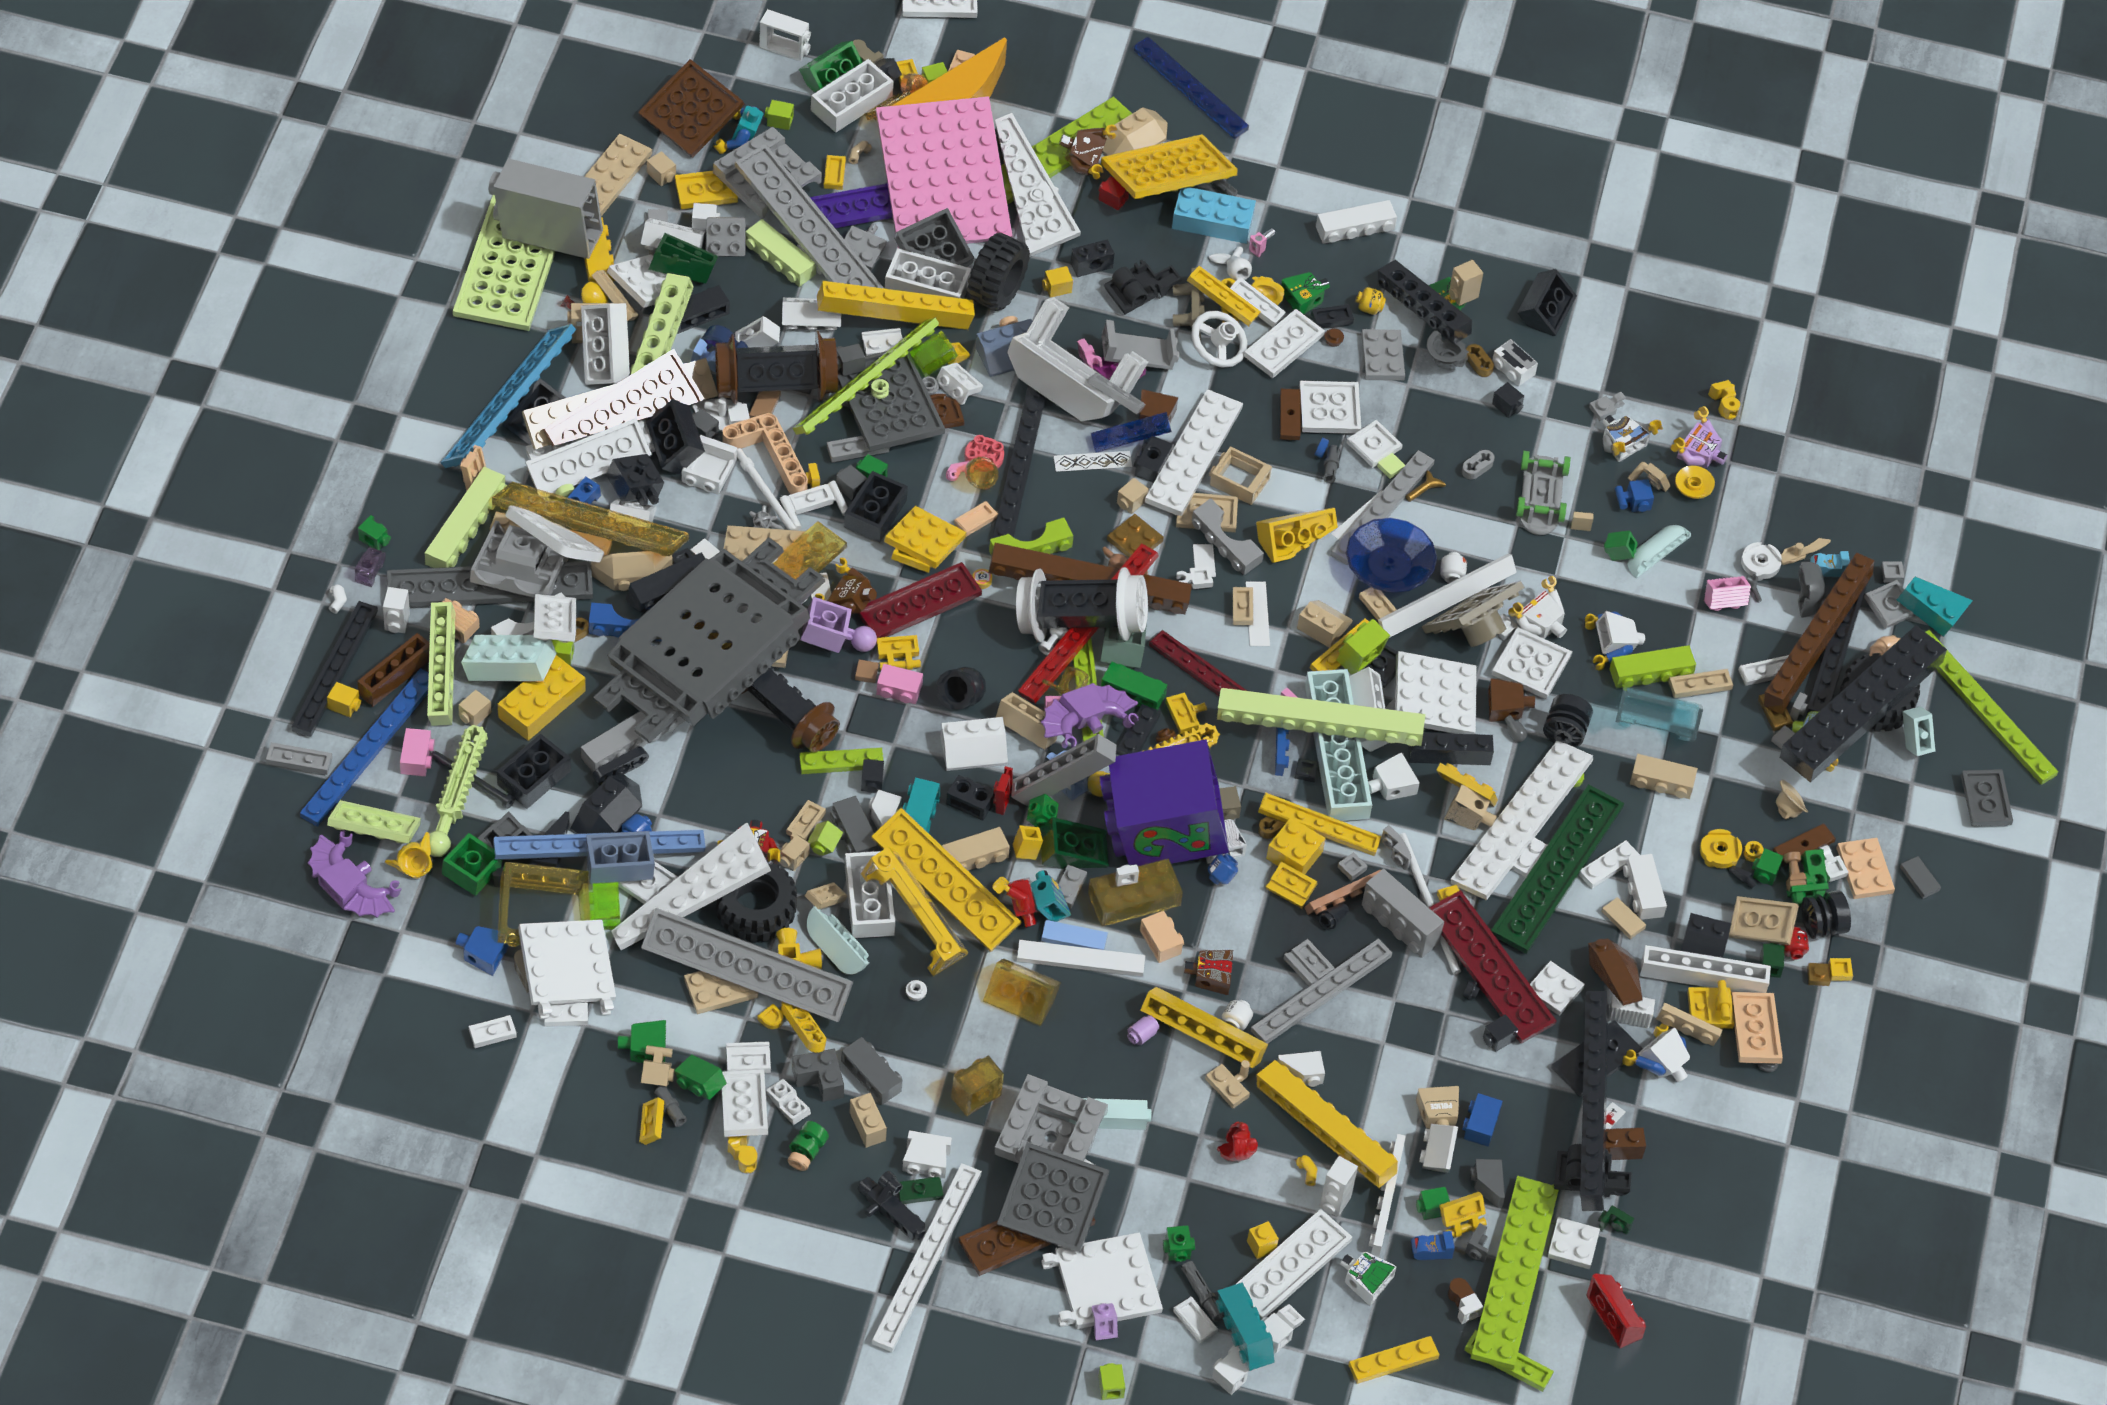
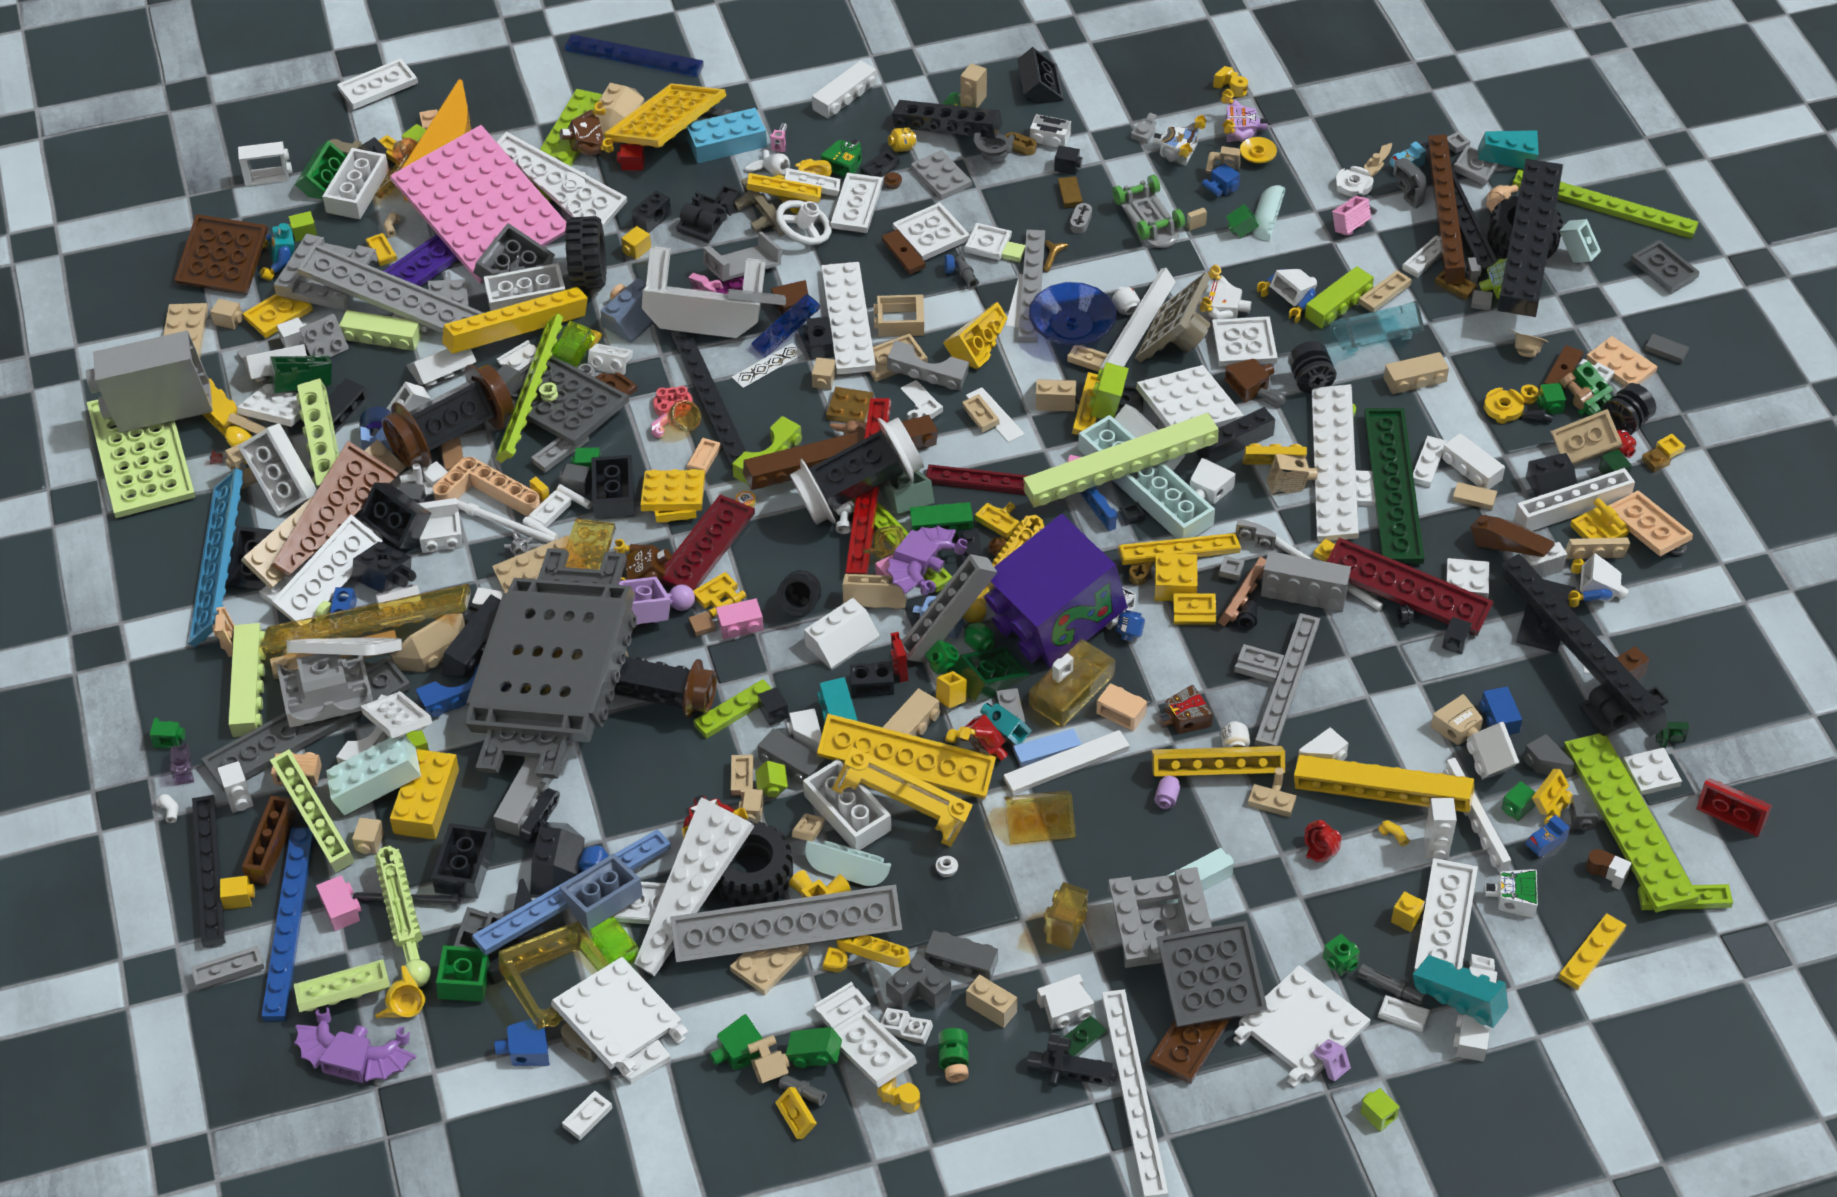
camera: 25 degrees left, 5 degrees down
none -> green head [964,622,995,652]
none -> pearl gold tile [1058,176,1083,208]

